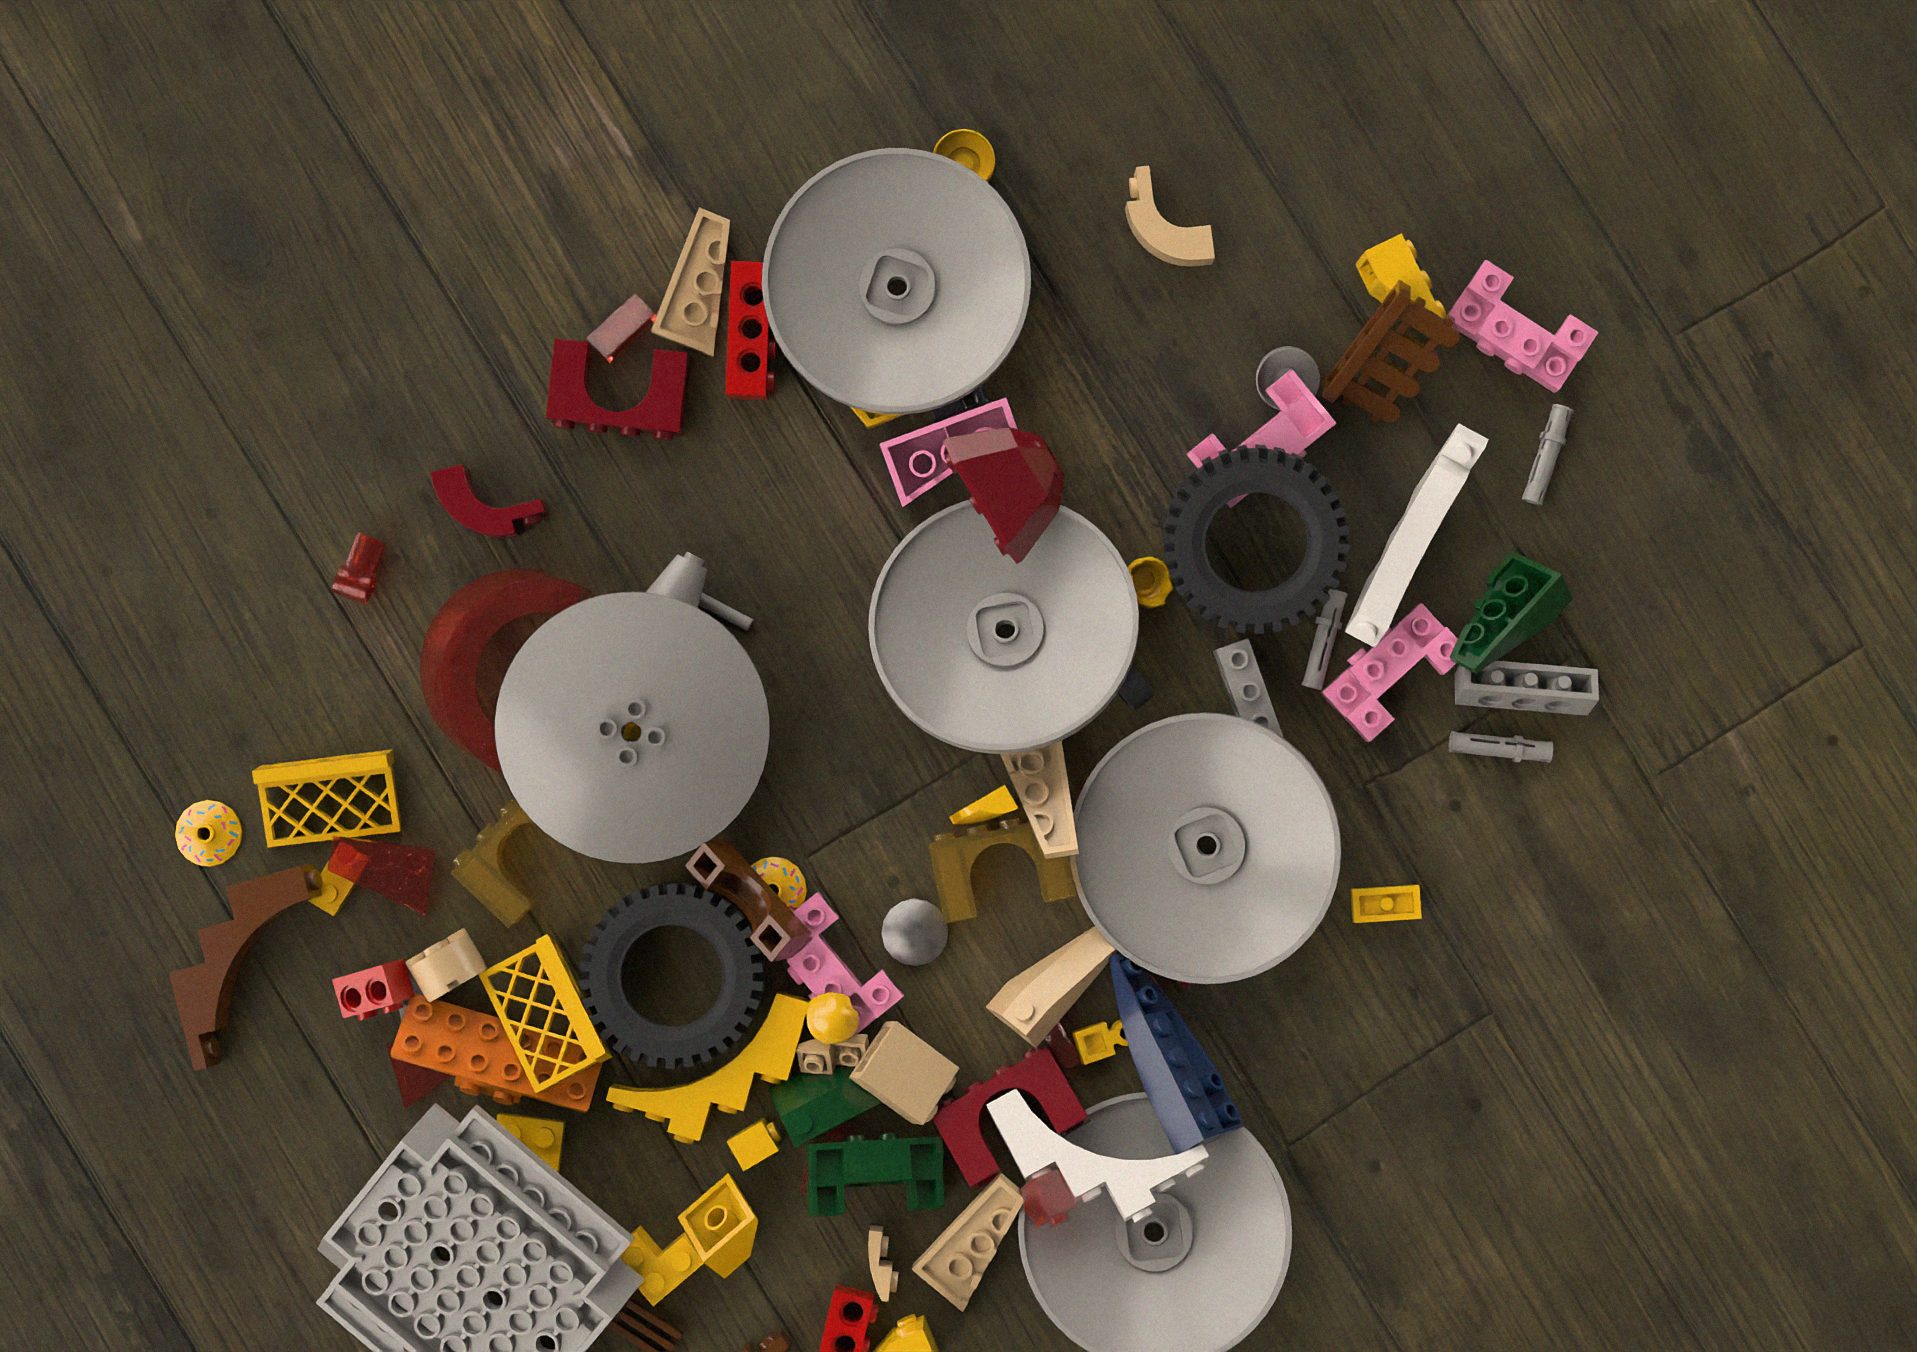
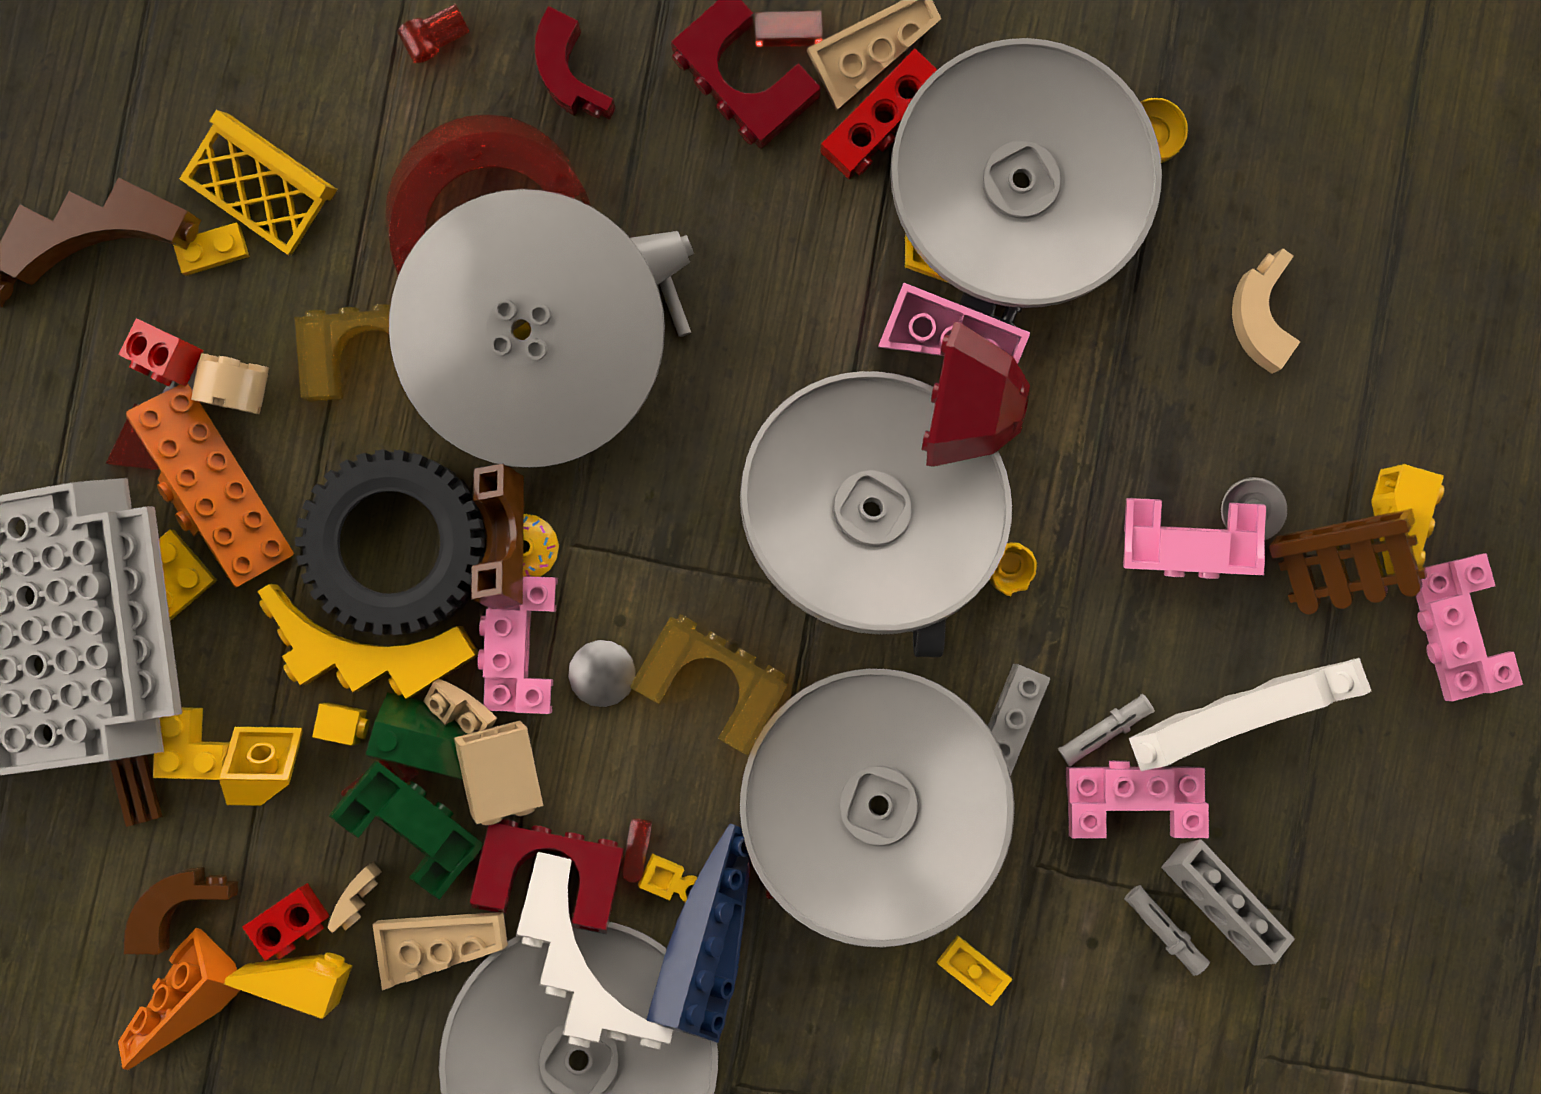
camera: 30 degrees right, 0 degrees up
yellow dish [175,800,243,867] -> none
clear red wing [327,835,436,916] -> none
yellow fence [478,934,613,1094] -> none
yellow hair [806,992,859,1045] -> none
yellow slope [949,785,1018,824] -> none
tan wedge [986,926,1121,1048] -> none
tan wing [1000,741,1079,859] -> none
clear red brick [1019,1168,1077,1228] -> none
black tyre [1163,444,1350,634] -> none
dark green wedge [1450,551,1573,673] -> none
light grey pin [1521,404,1574,506] -> none

